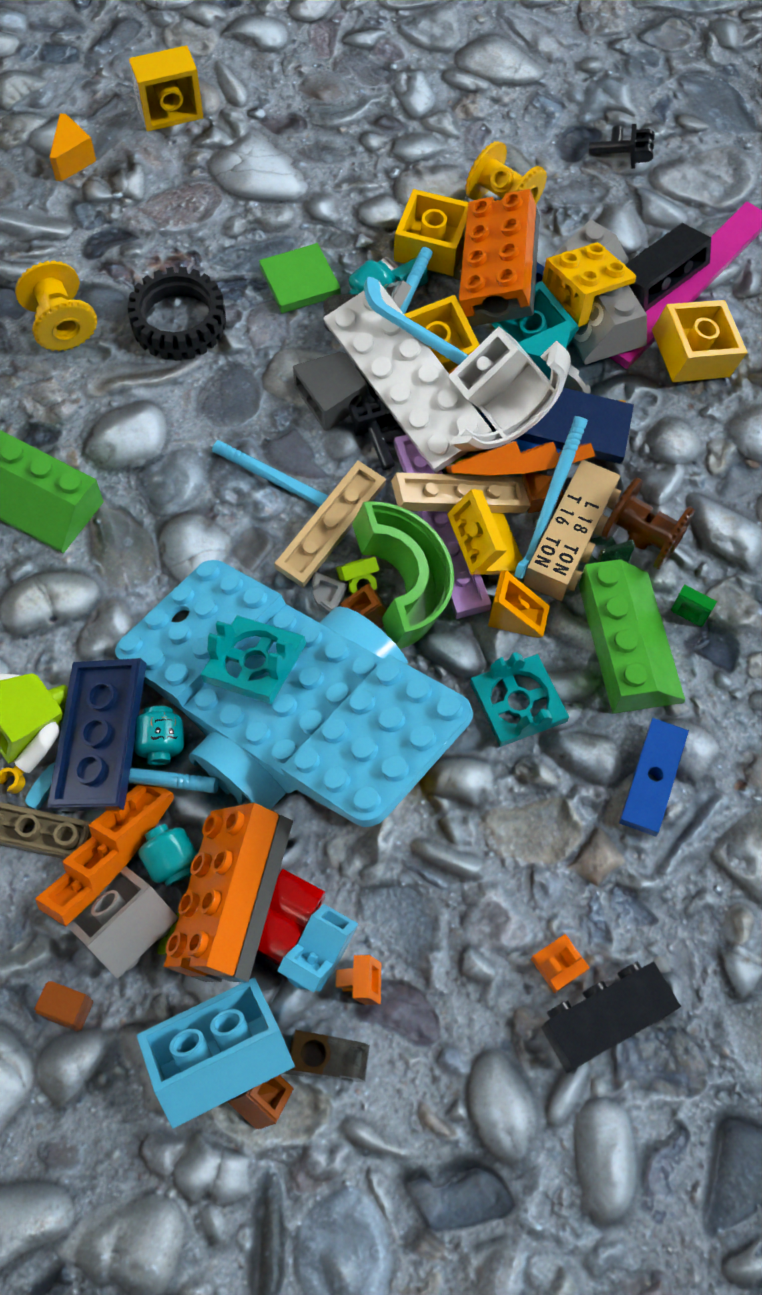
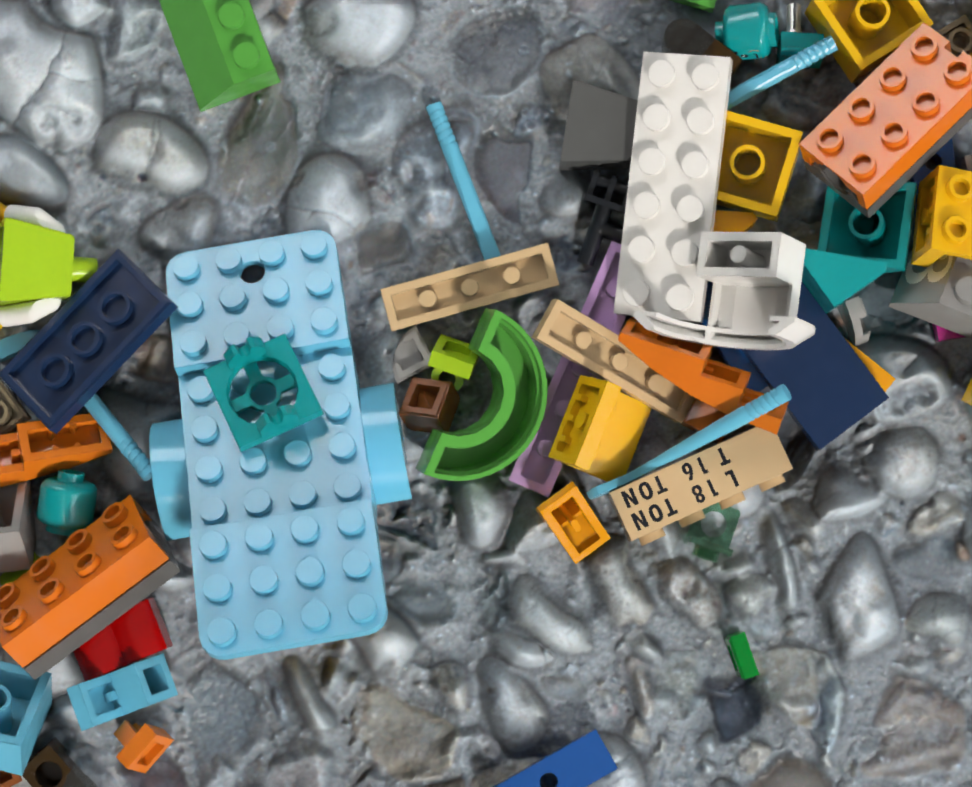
camera: 50 degrees right, 20 degrees up
teal head [134,706,184,765] -> none
medium azure piece [364,277,469,365] -> none
light grey tile [385,280,412,309] -> none
teal piece [470,652,569,747] -> none
bright green slope [578,559,685,714] -> none
reddish brown hose [602,478,695,570] -> none

